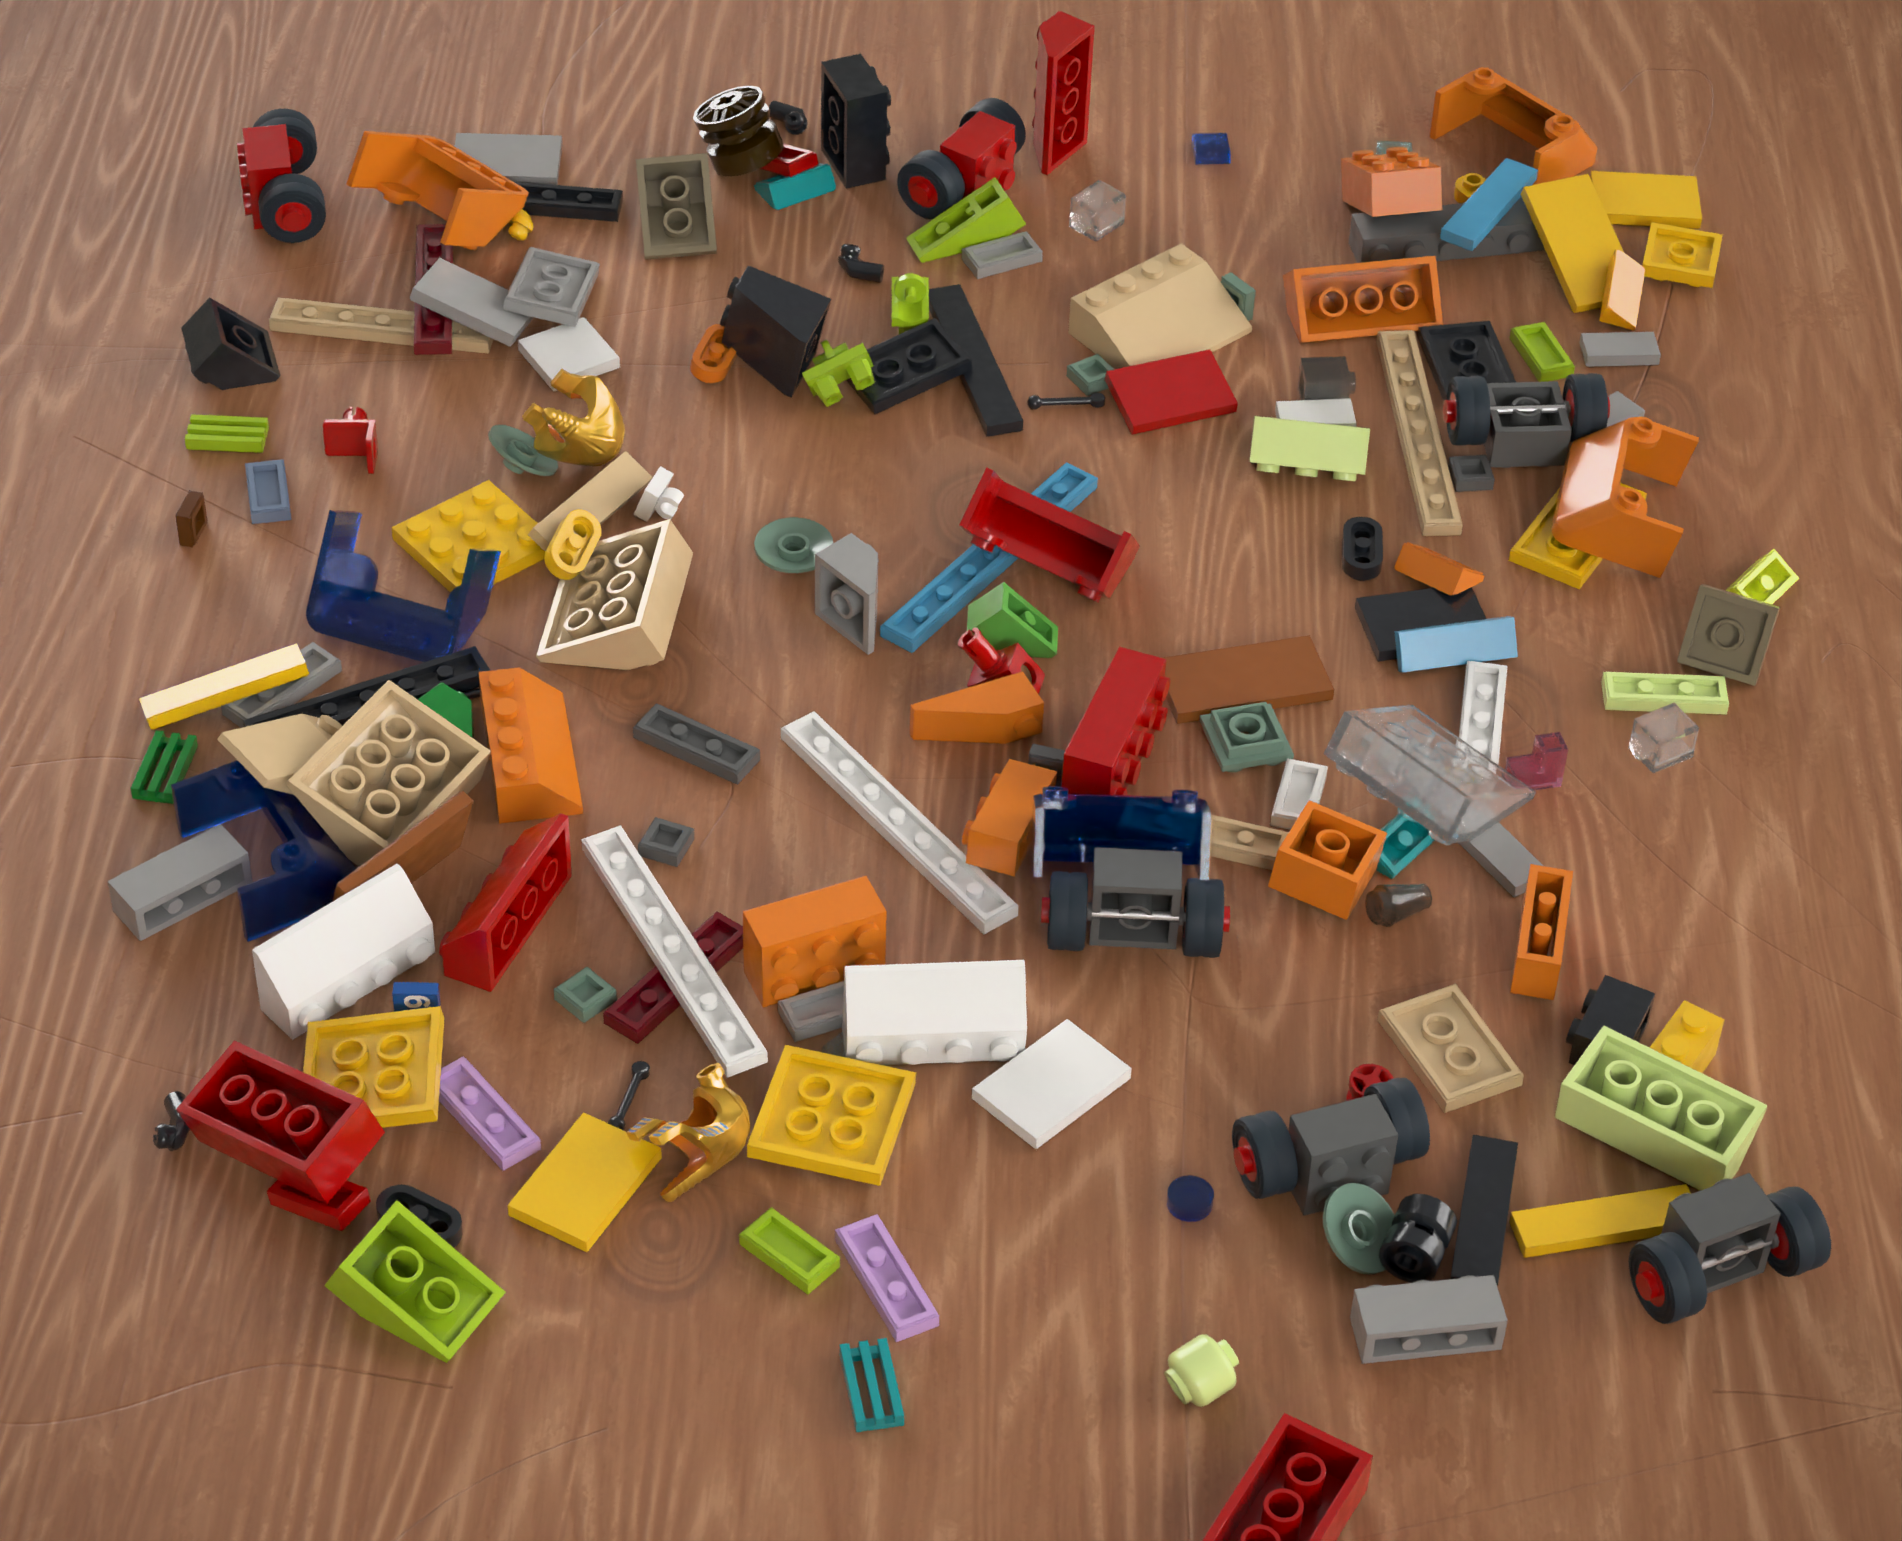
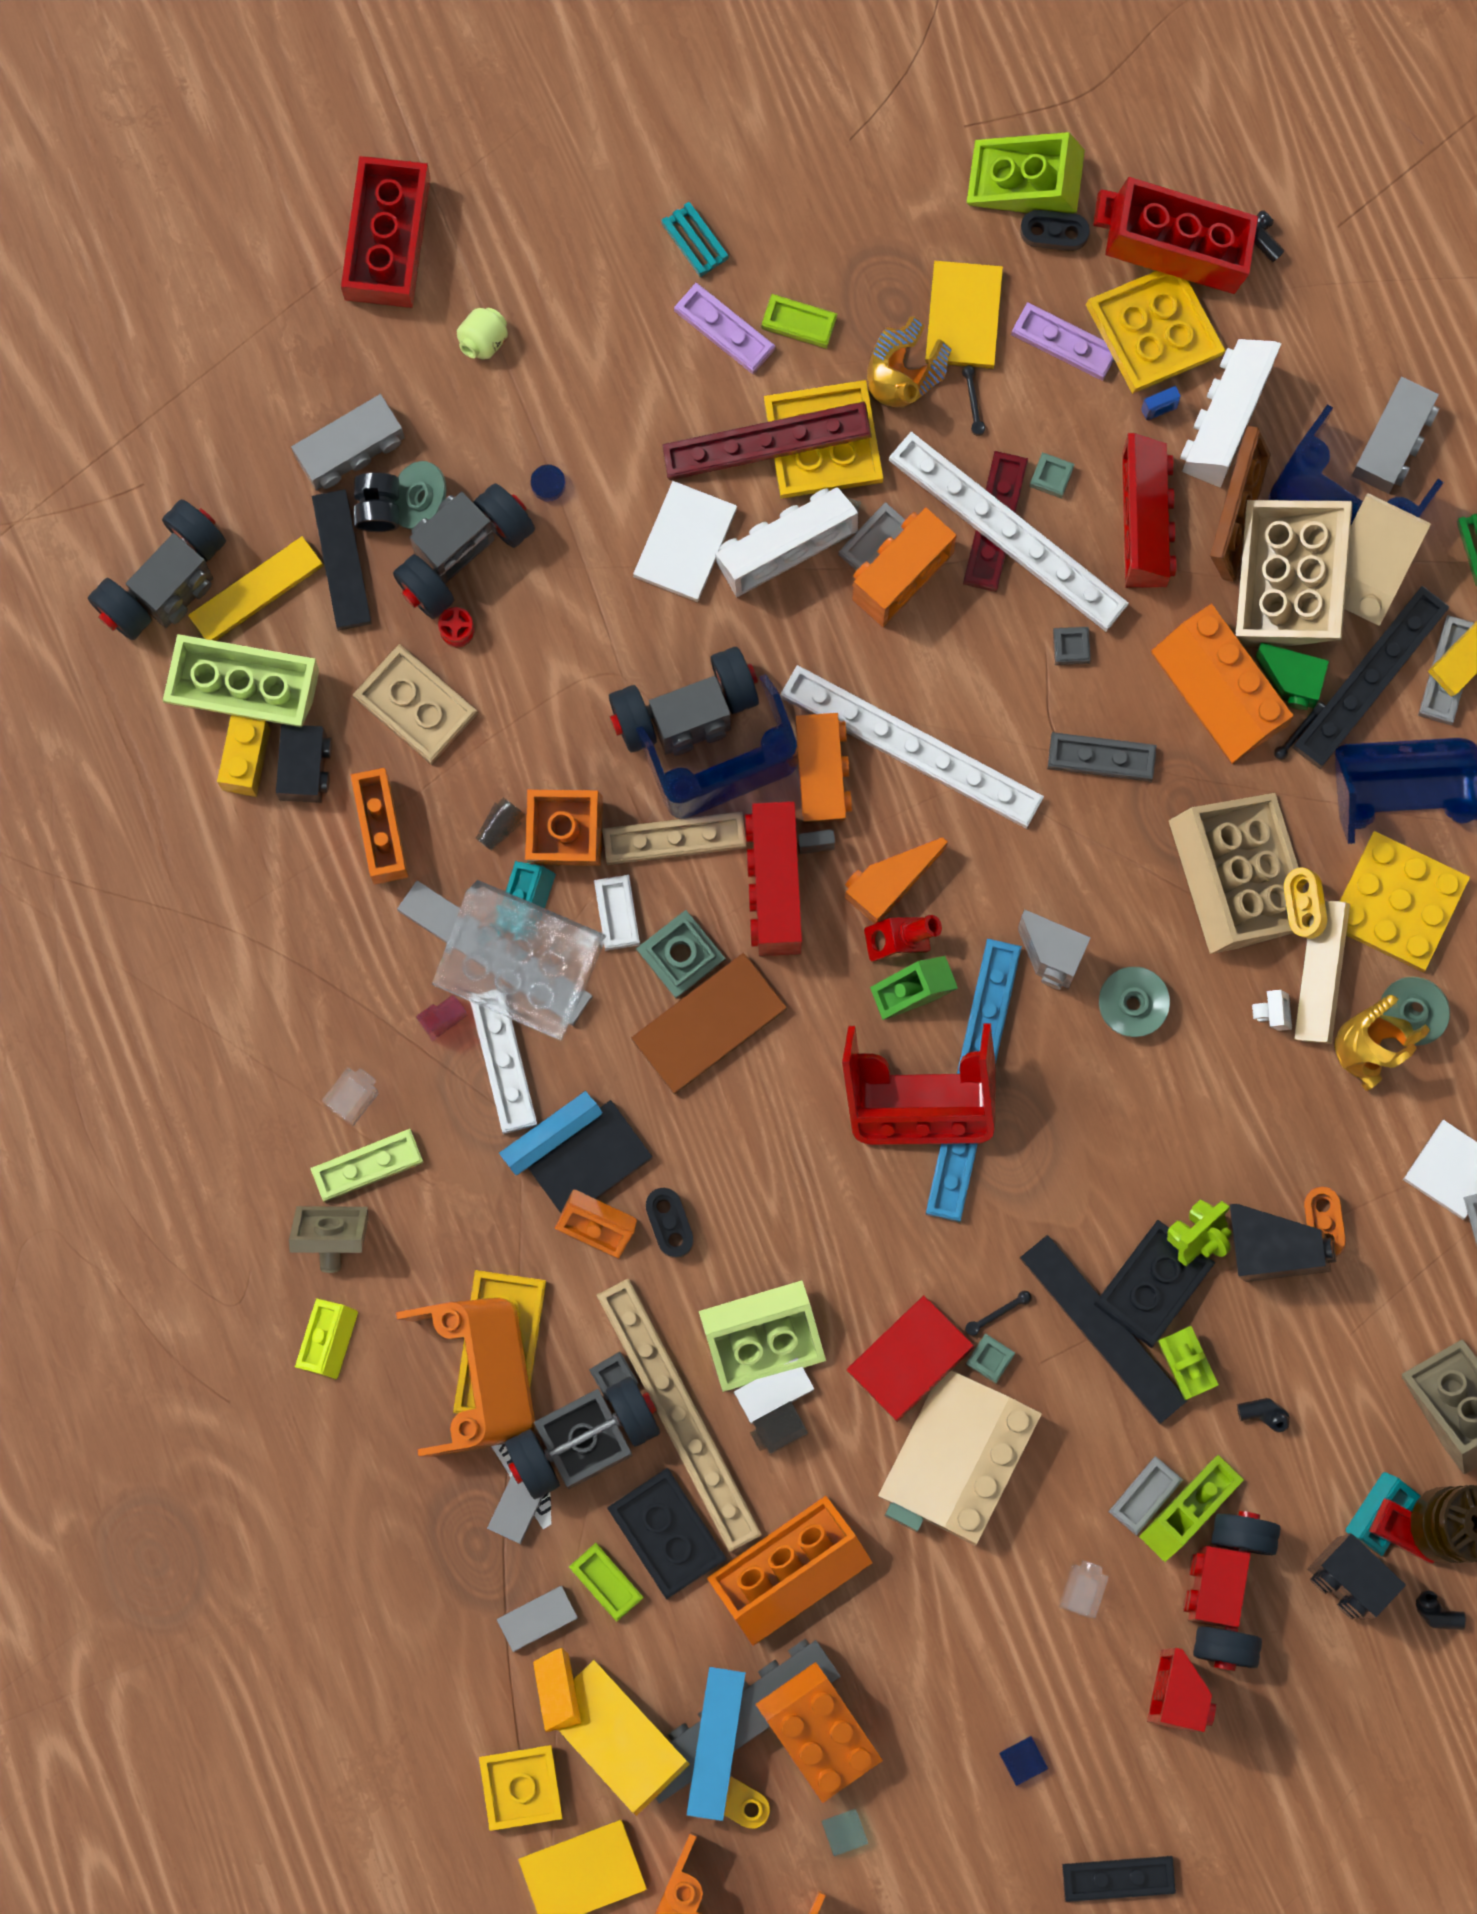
camera: 160 degrees right, 35 degrees up
none -> dark red tile [662,401,872,480]
none -> black tile [1062,1856,1176,1902]

